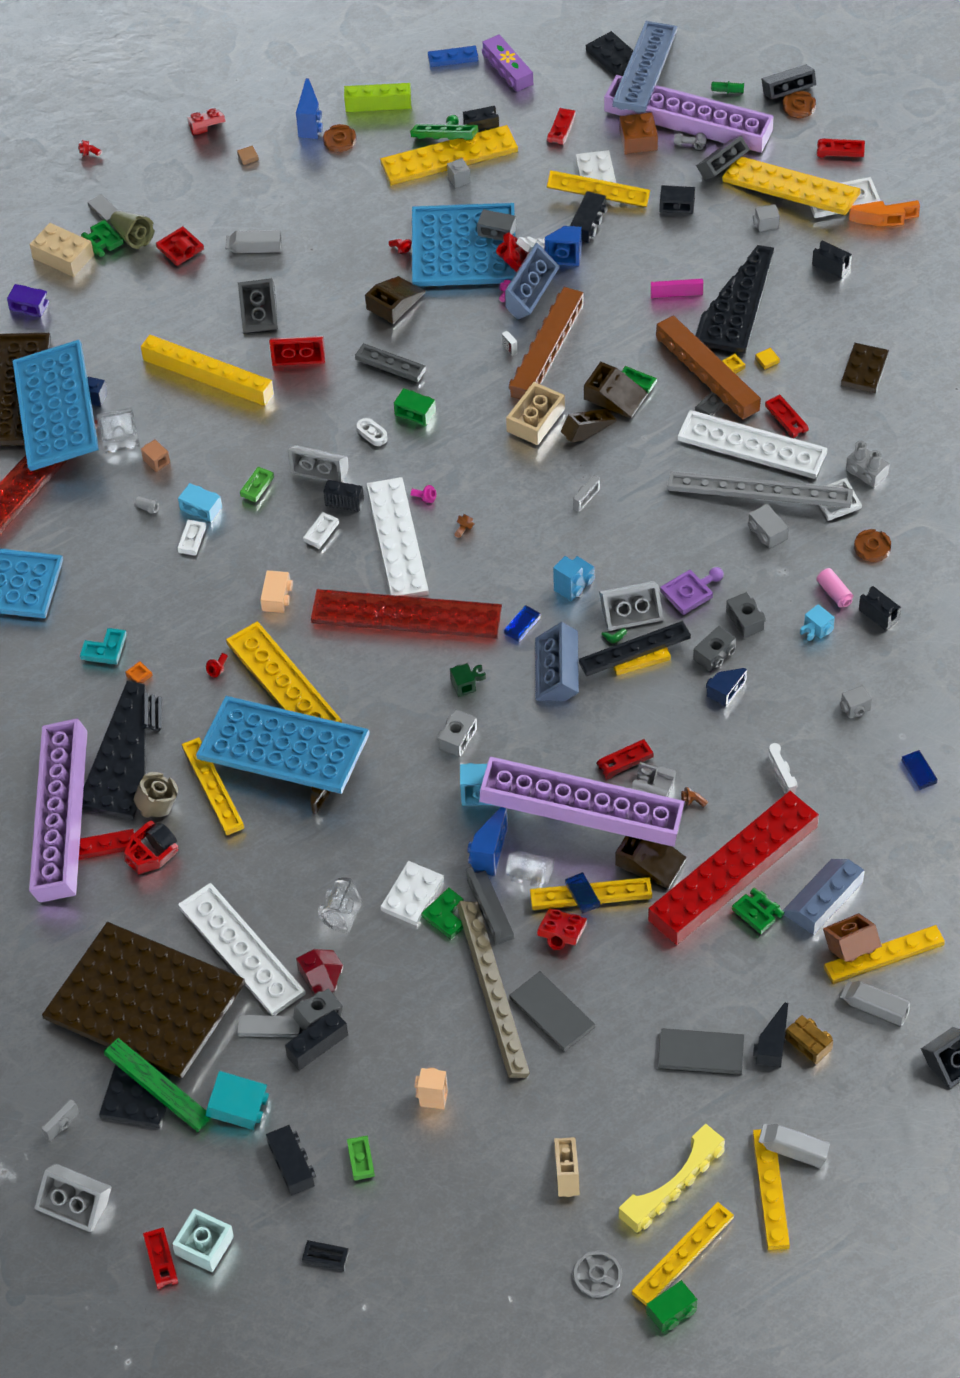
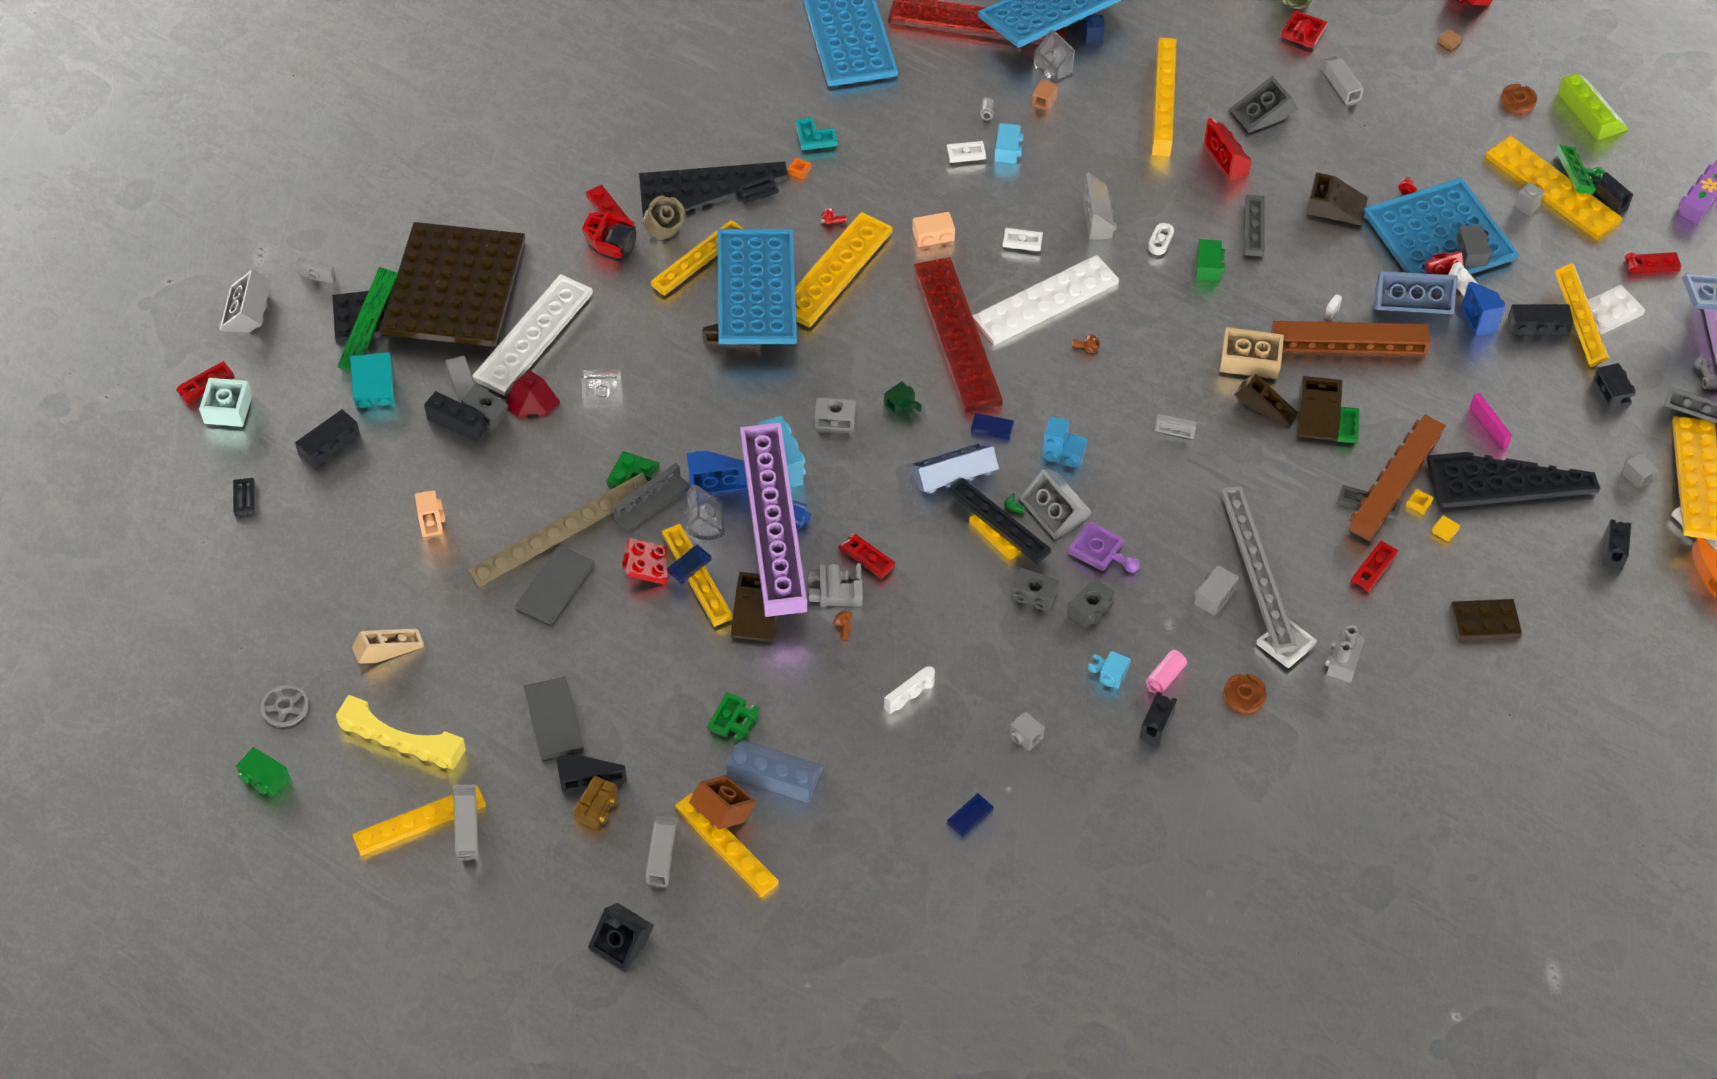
camera: 65 degrees right, 0 degrees up
lavender brick [29,718,87,903] -> none
bright green plate [240,467,274,502] -> none
blue slope [296,78,323,139] -> none
black brick [323,480,364,512] -> none
bright green plate [347,1135,375,1181] -> none
white plate [380,861,444,926] -> none
dark pink plate [410,485,437,503] -> none
blue plate [428,45,479,68] -> none
dark orange brick [619,112,658,154] -> none
yellow plate [632,1202,734,1306] -> none
red brick [648,791,819,945] -> none
white plate [678,410,827,479] -> none
dark blue slope [705,668,747,706] -> none

